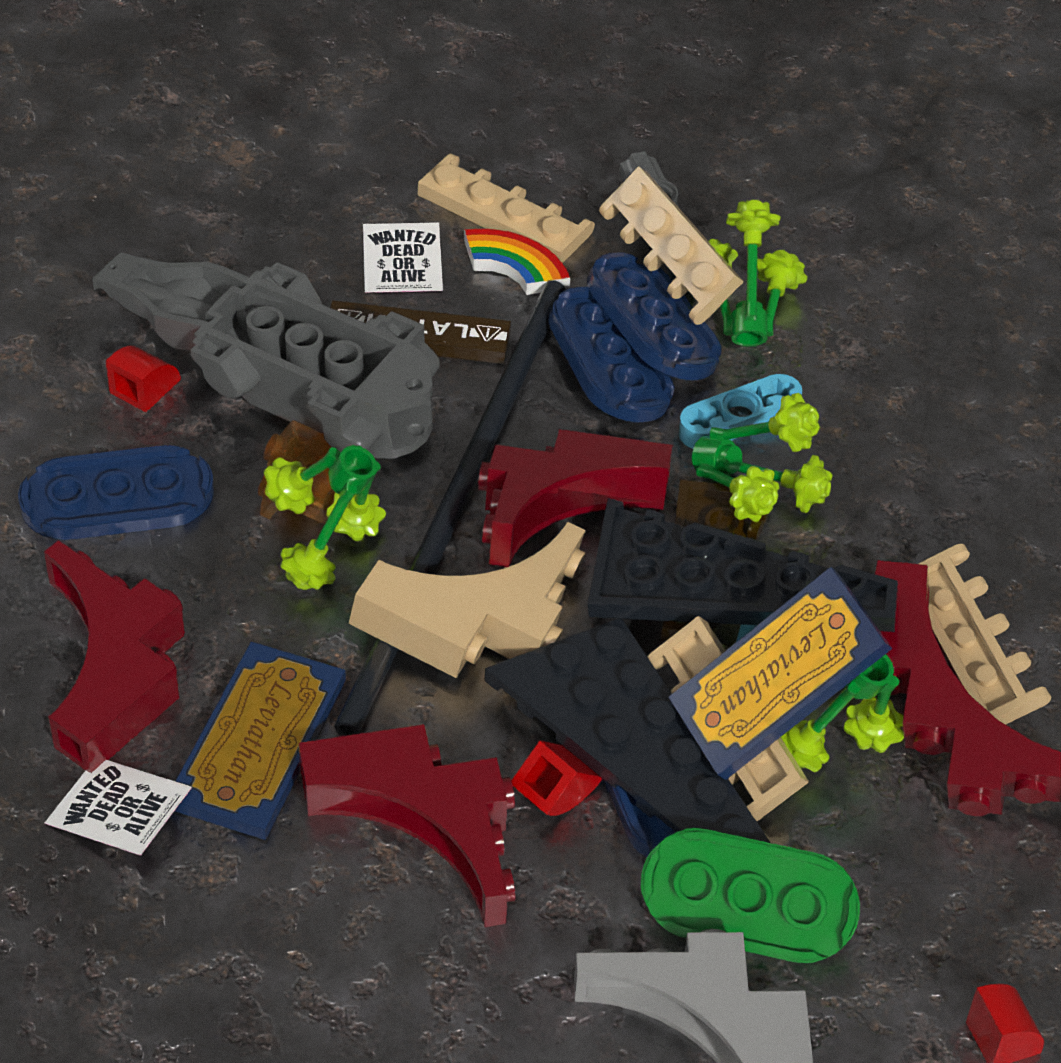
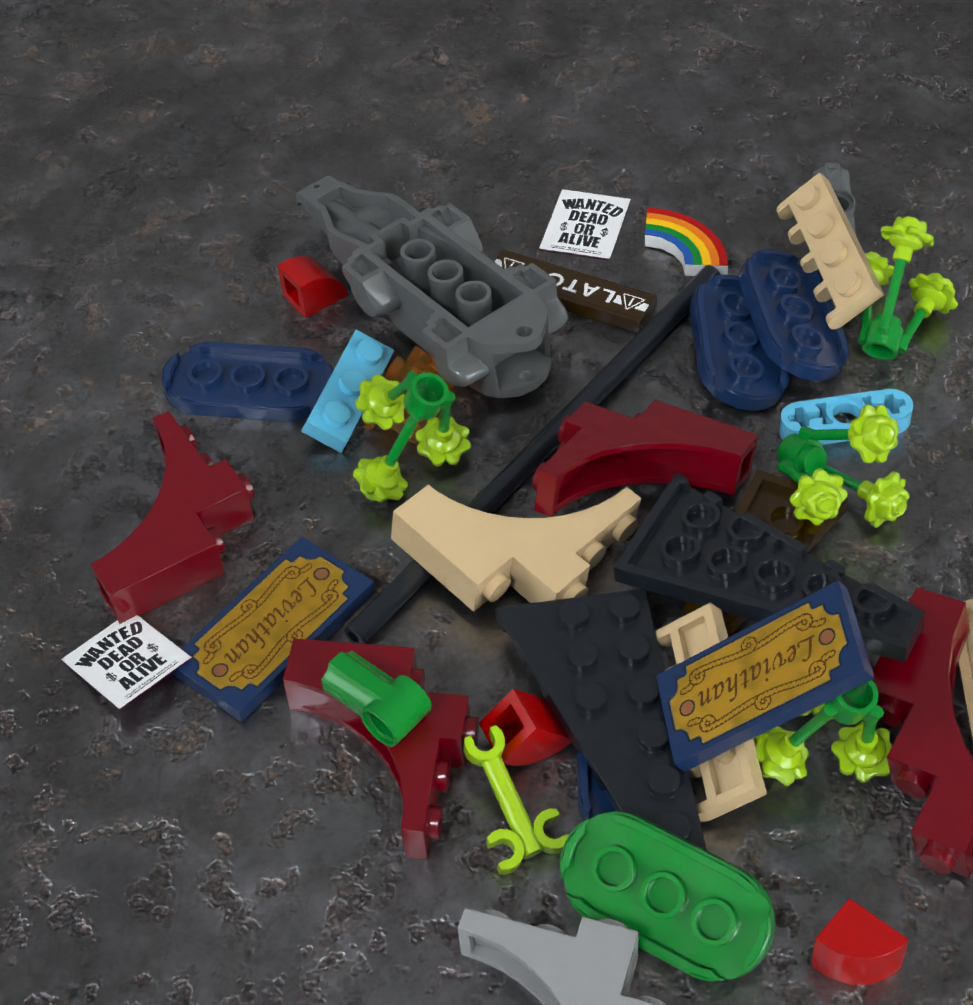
camera: 25 degrees right, 0 degrees up
tan hinge [418,153,595,263] -> none
none -> medium azure plate [301,329,394,453]
none -> green piece [321,651,432,747]
none -> lime bar [464,725,569,875]
none -> red brick [811,898,909,985]

